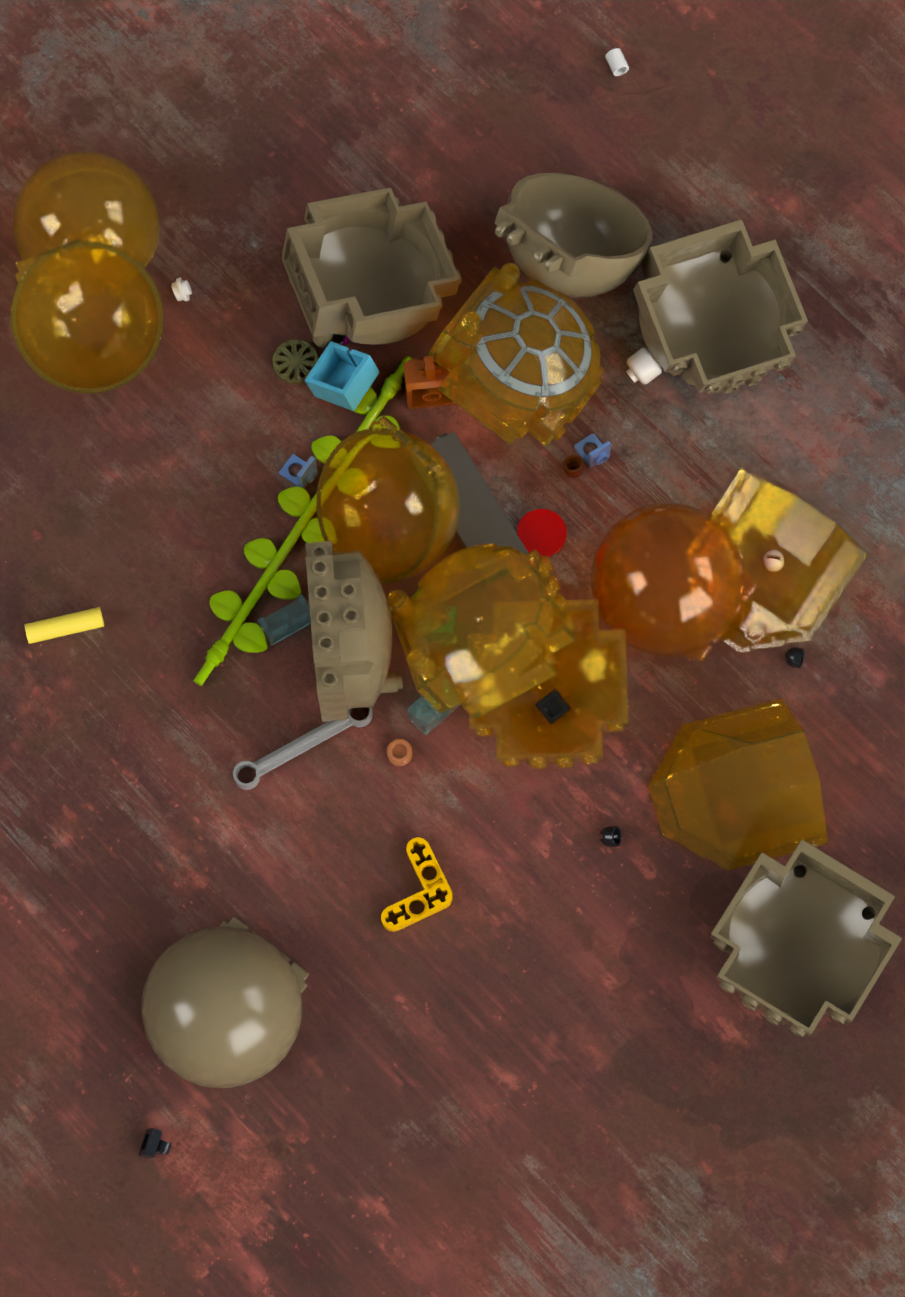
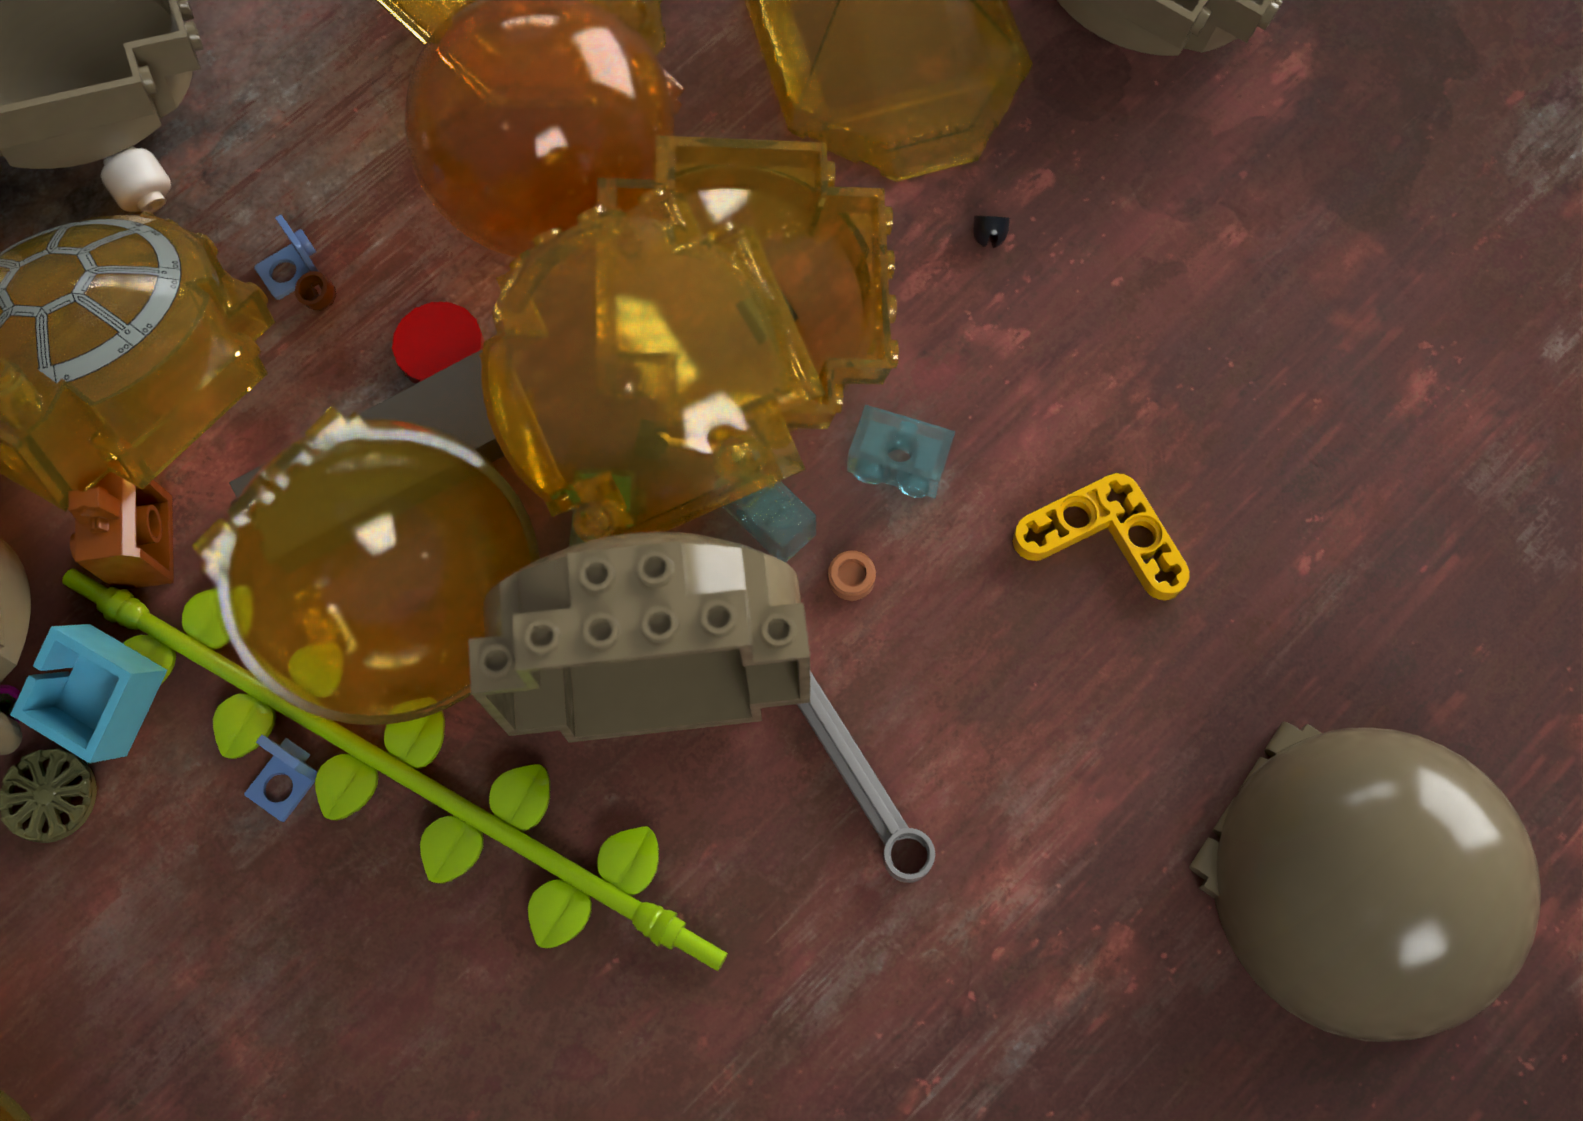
camera: 90 degrees left, 0 degrees up
clear light blue hinge [257,595,311,646] -> none
none -> clear light blue brick [847,405,955,498]

